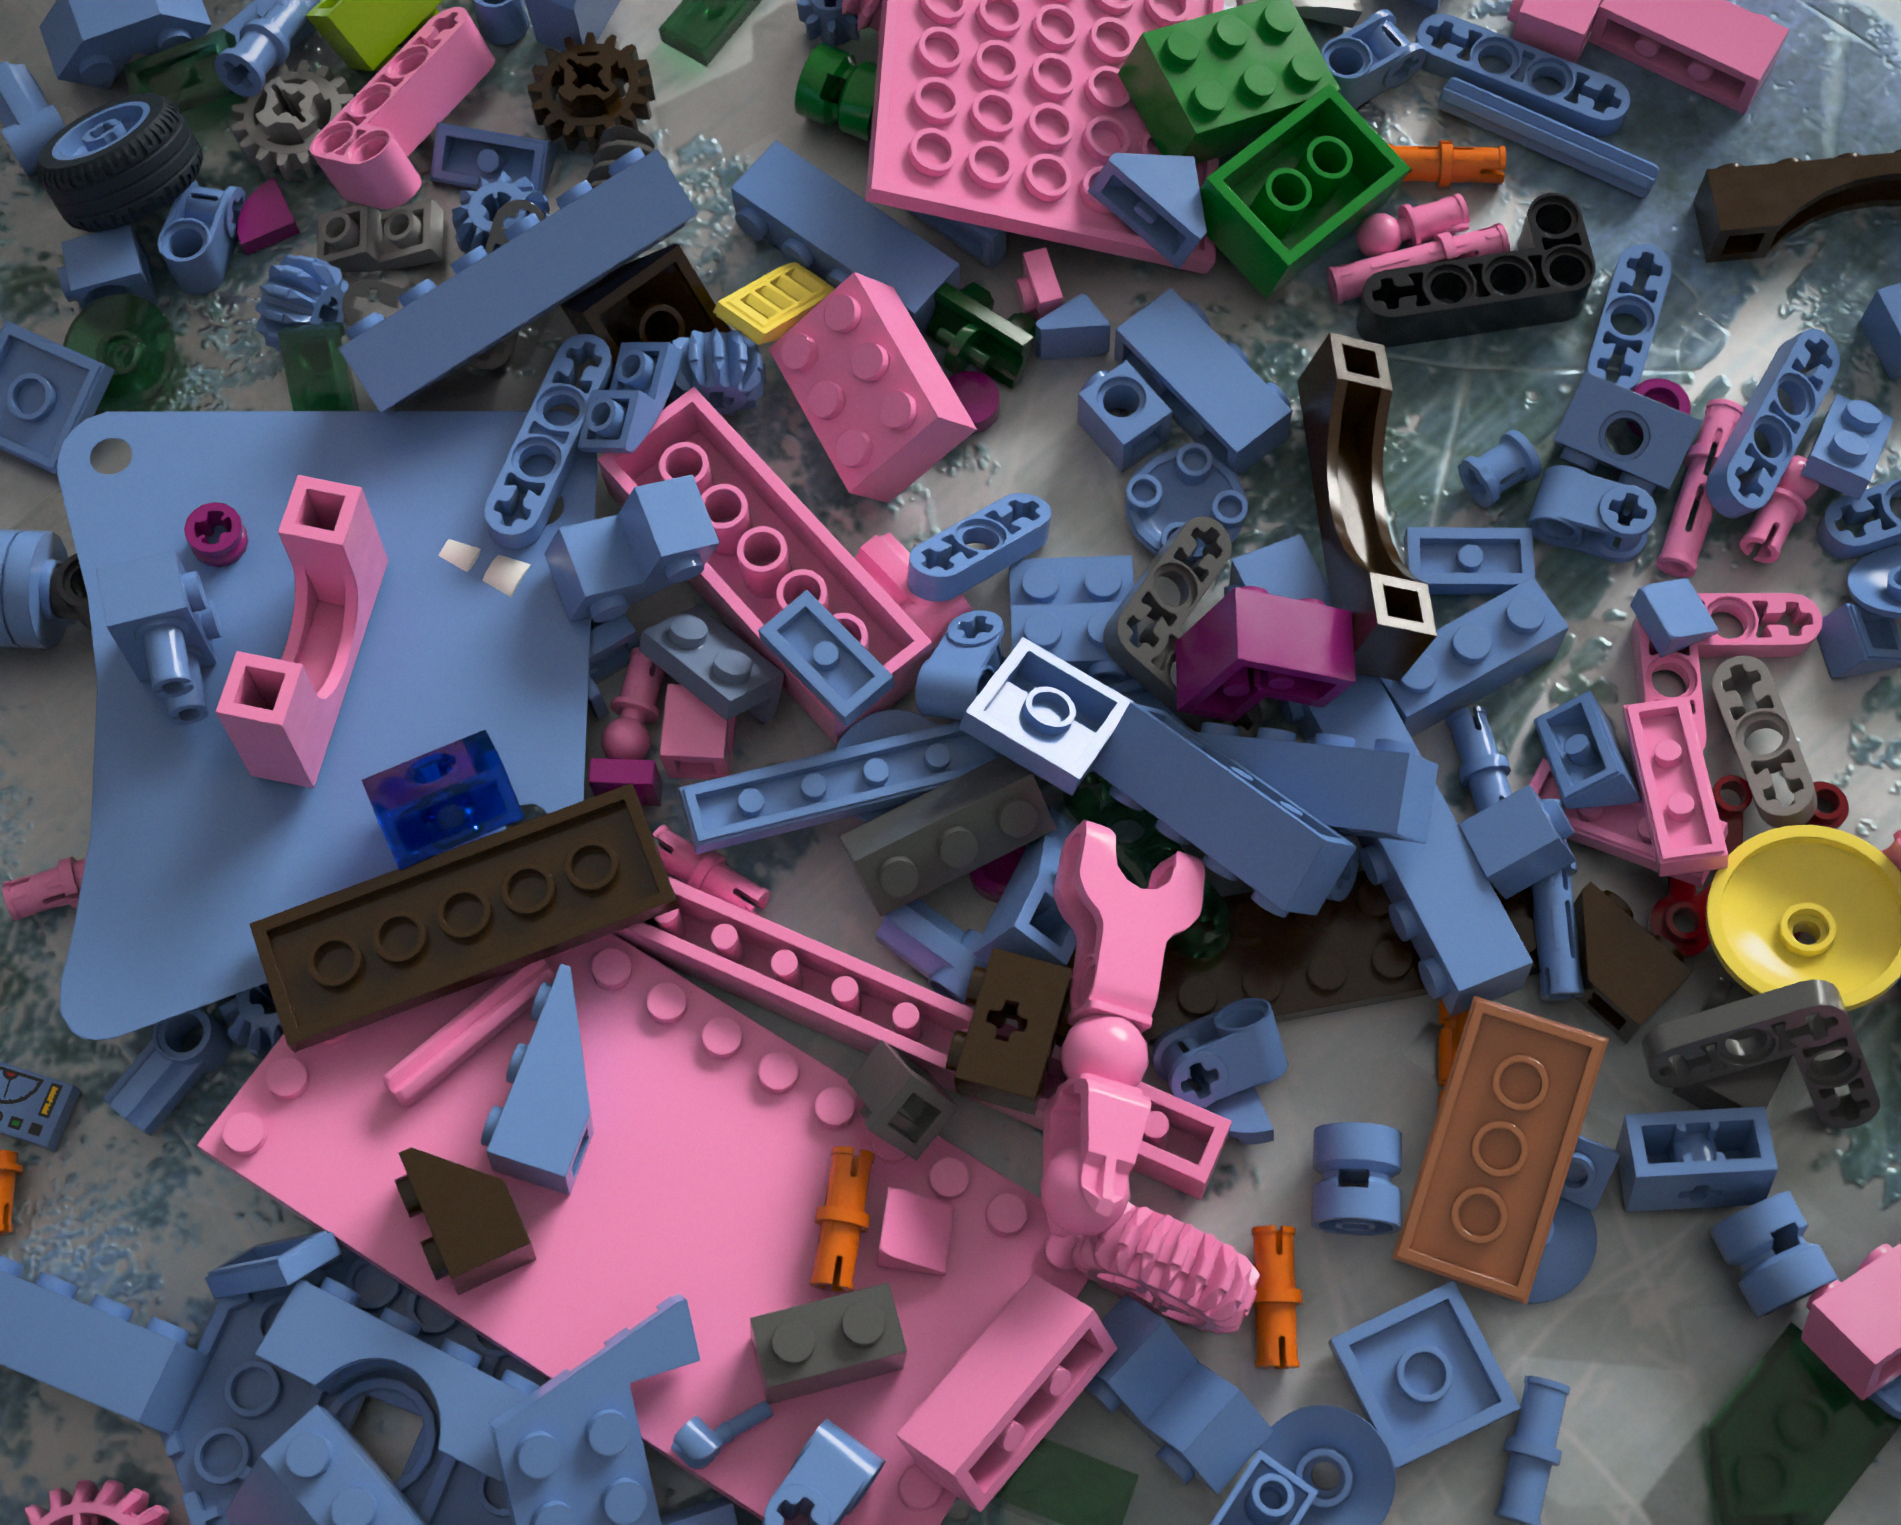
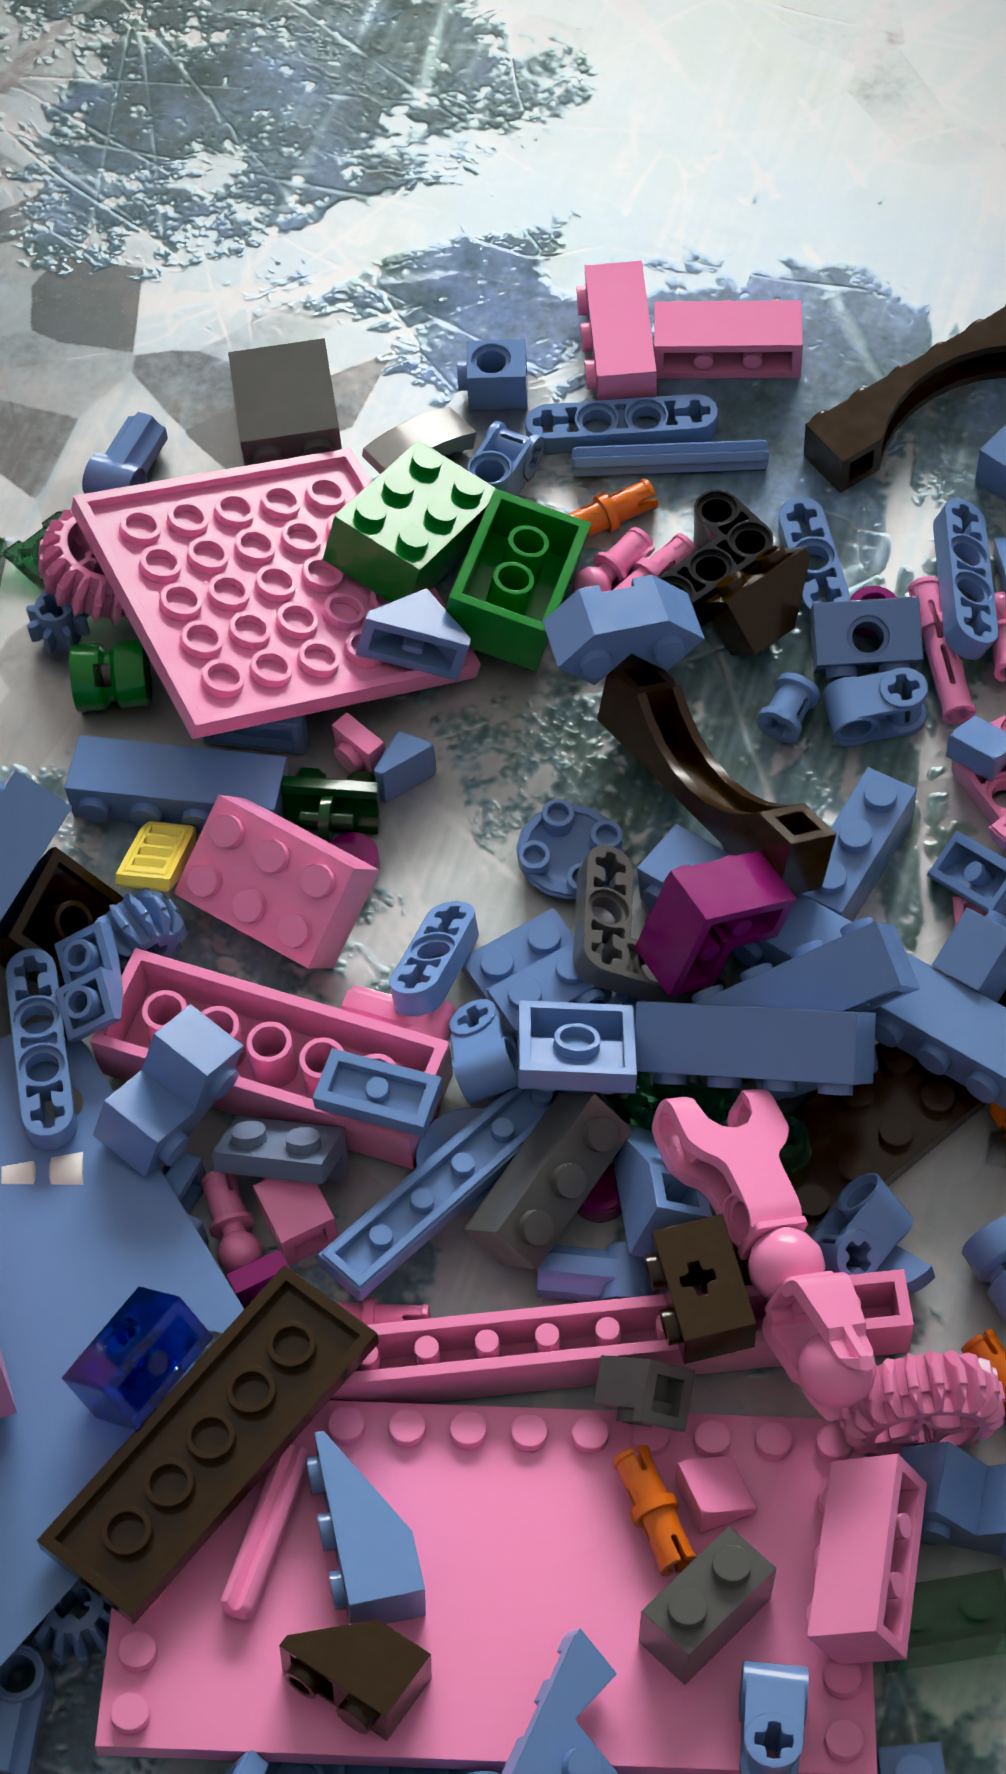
camera: 30 degrees left, 10 degrees down
medium blue hand [671,1400,773,1469] -> none
medium blue brick [1077,360,1172,473] -> none
medium blue brick [1114,288,1293,477] -> none
medium blue plate [1404,527,1535,595] -> none
medium blue pin [1446,705,1512,813] -> none
none -> medium blue brick [543,575,705,685]
none -> dark brown slope [702,544,810,656]

